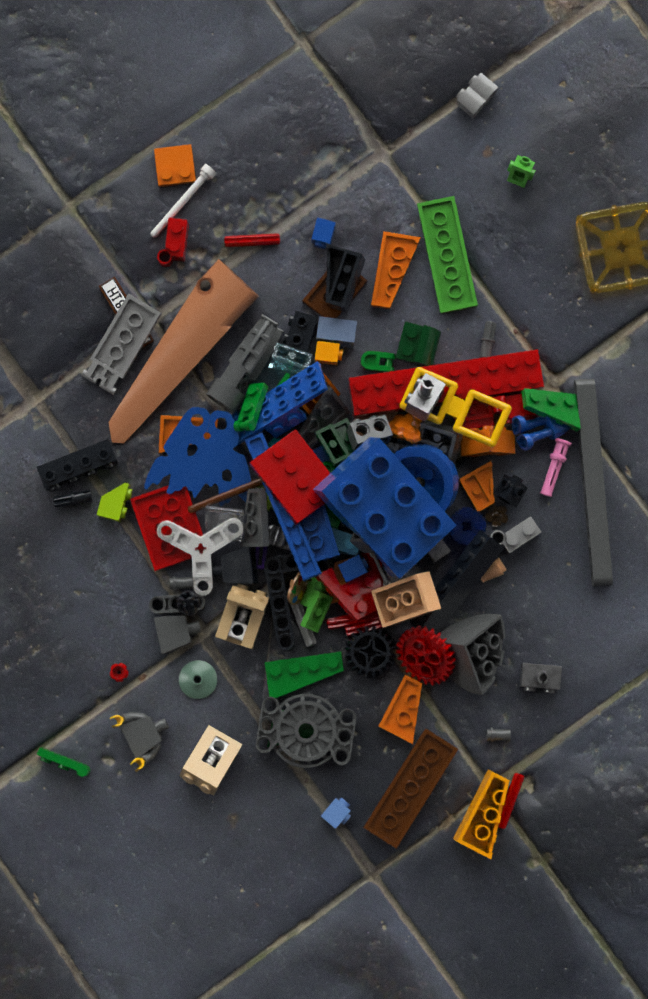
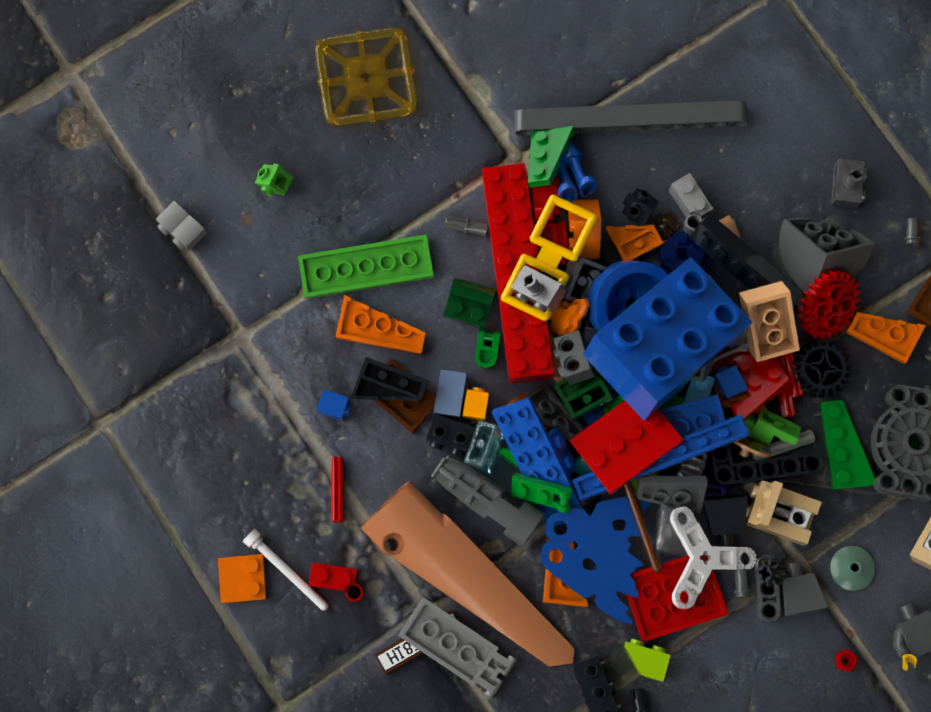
camera: 90 degrees left, 5 degrees down
bright pink pin [540,438,572,497] -> none

